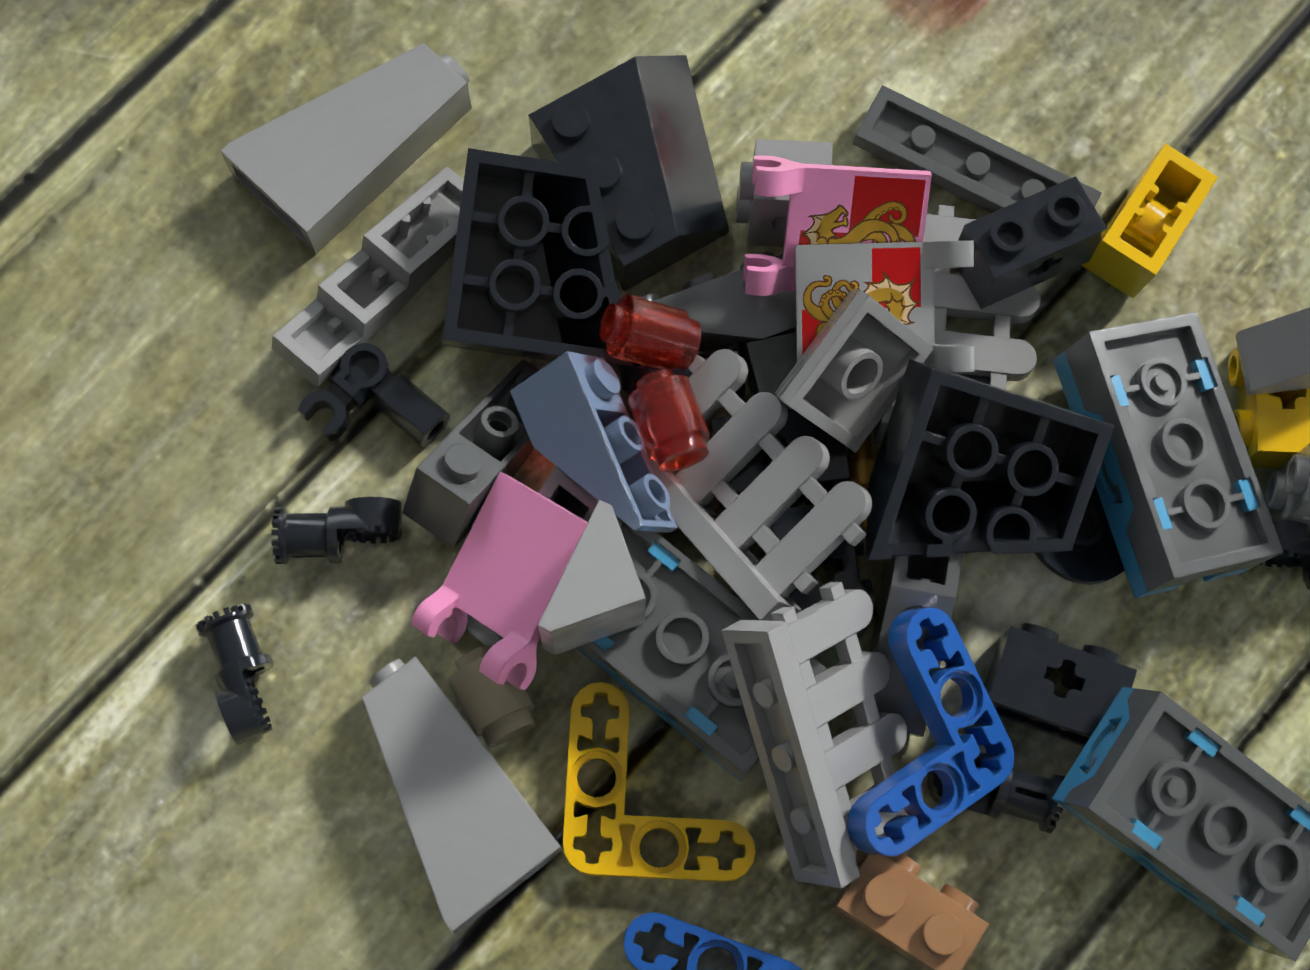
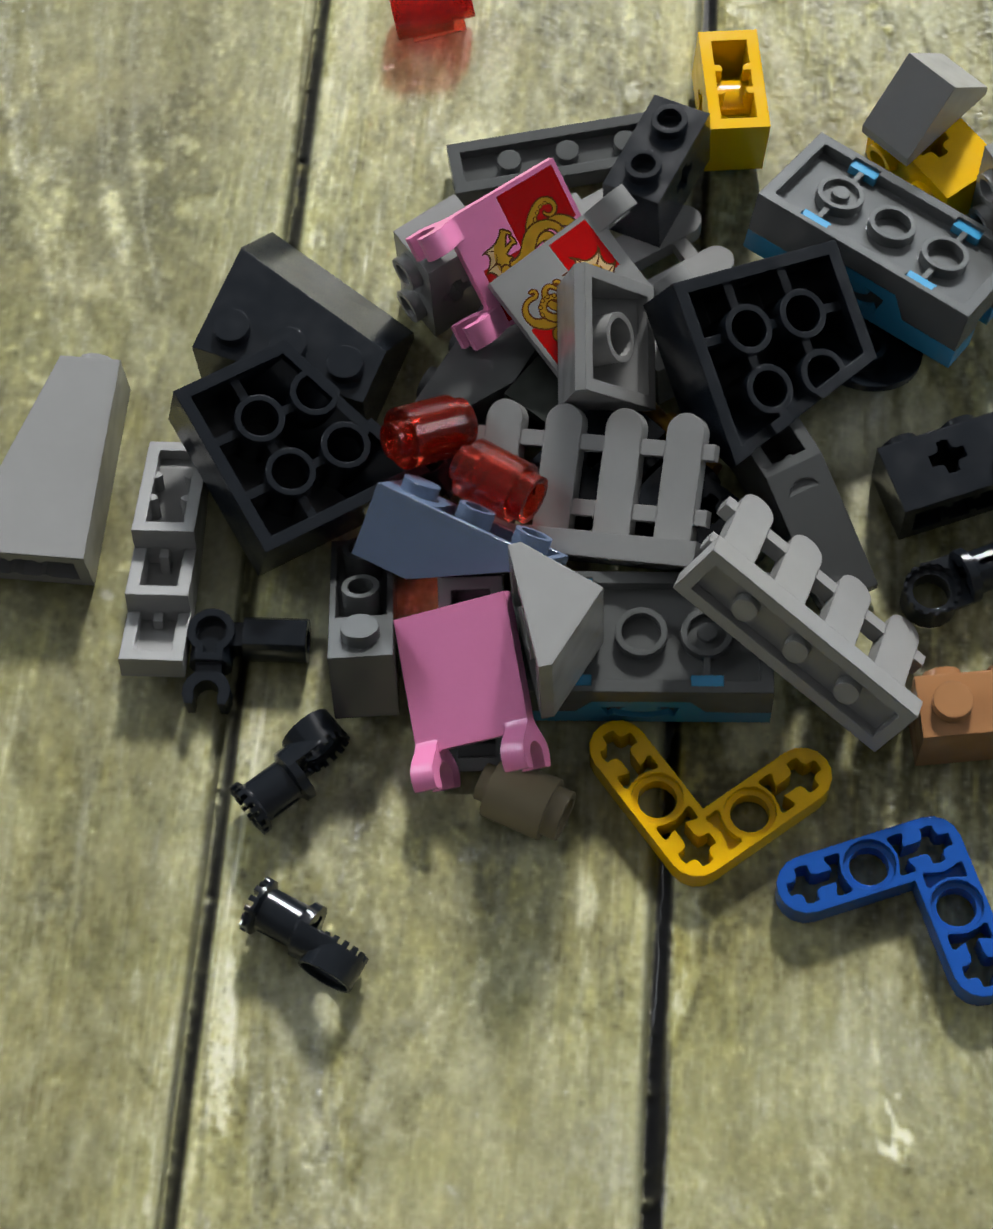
camera: 30 degrees left, 10 degrees down
light grey slope [362,656,562,934] -> none
blue beam [847,607,1014,856] -> none

